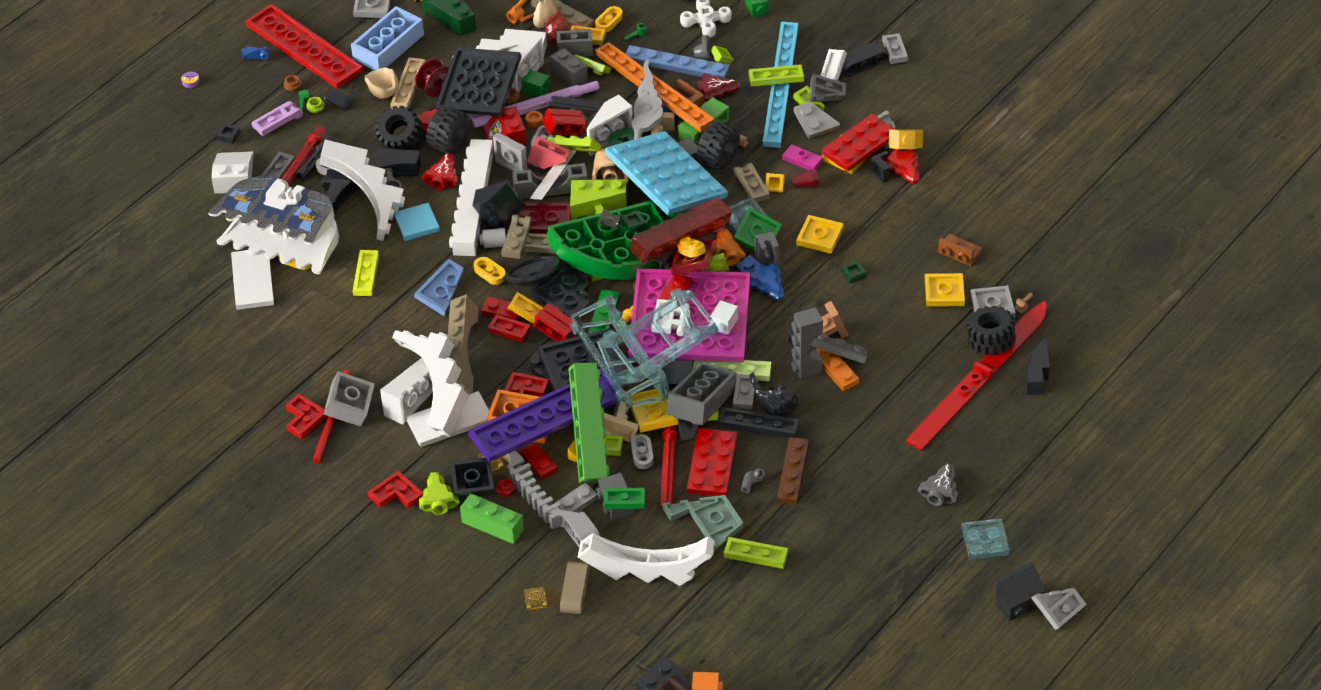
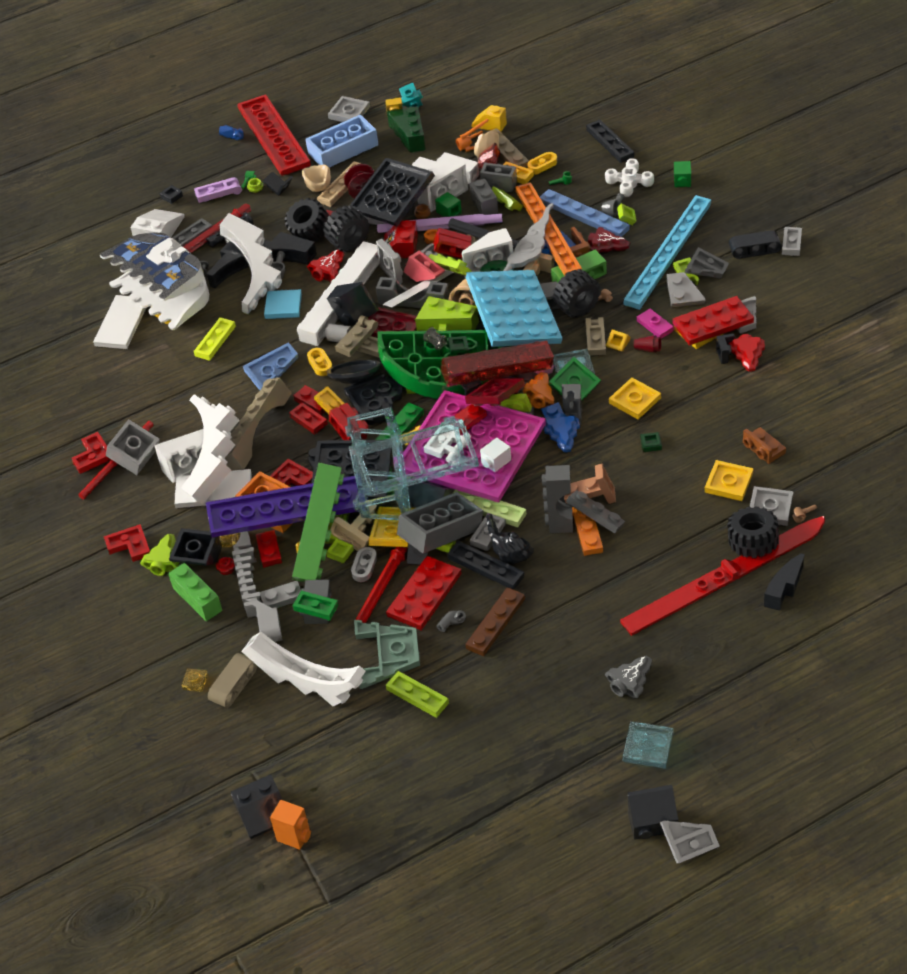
camera: 25 degrees right, 0 degrees up
medium lavender tile [181,72,200,88] -> none
dark orange plate [284,75,301,91] -> none
yellow plate [677,237,706,257] -> none
lime plate [749,65,804,87] -> none
white tile [820,49,847,81] -> none
yellow slope [889,130,923,149] -> none

